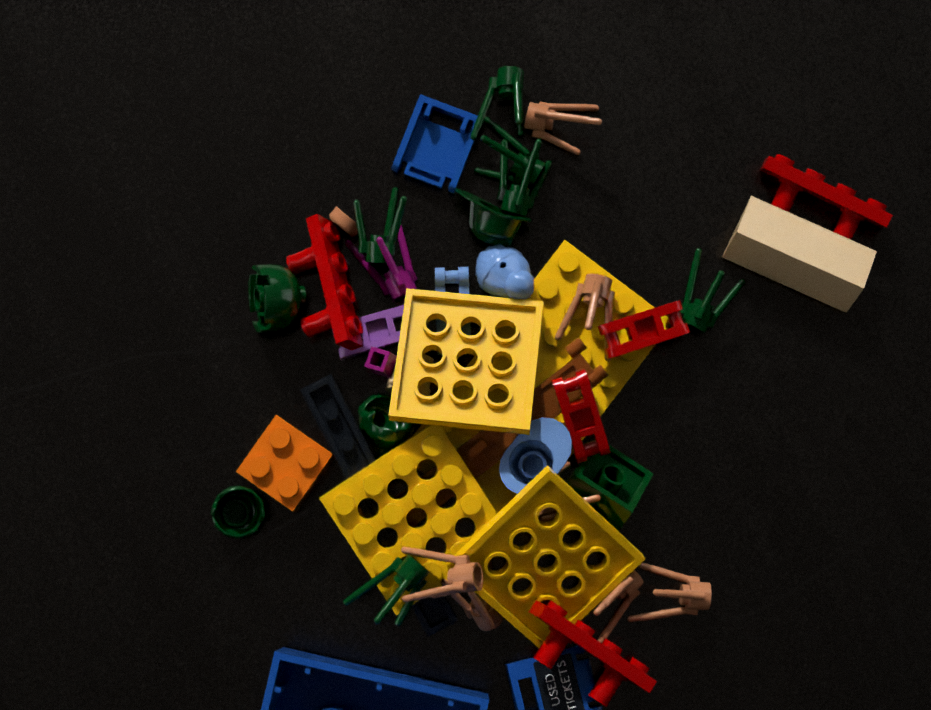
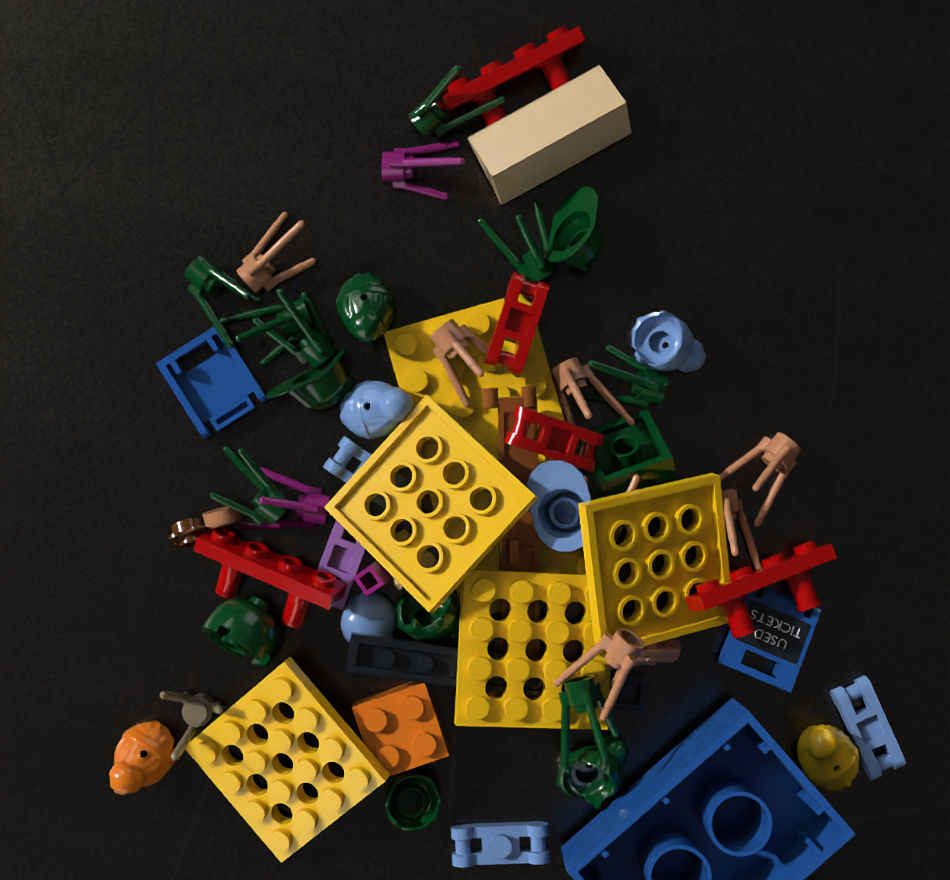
camera: 50 degrees left, 5 degrees up
none -> orange piece [109,720,176,795]
none -> dark tan plant [160,691,223,761]
none -> reddish brown plate [168,517,208,549]
none -> yellow piece [185,657,390,863]
none -> dark green piece [336,272,394,343]
none -> medium blue hair [340,592,398,643]
none -> magenta plant [381,140,465,200]
none -> dark green plant [409,65,505,138]
none -> medium blue plate [451,821,550,868]
none -> dark green piece [546,186,605,271]
none -> nougat plant [551,357,635,446]
none -> dark green piece [556,736,629,810]
none -> dark green plant [582,345,669,408]
none -> medium blue piece [632,310,706,373]

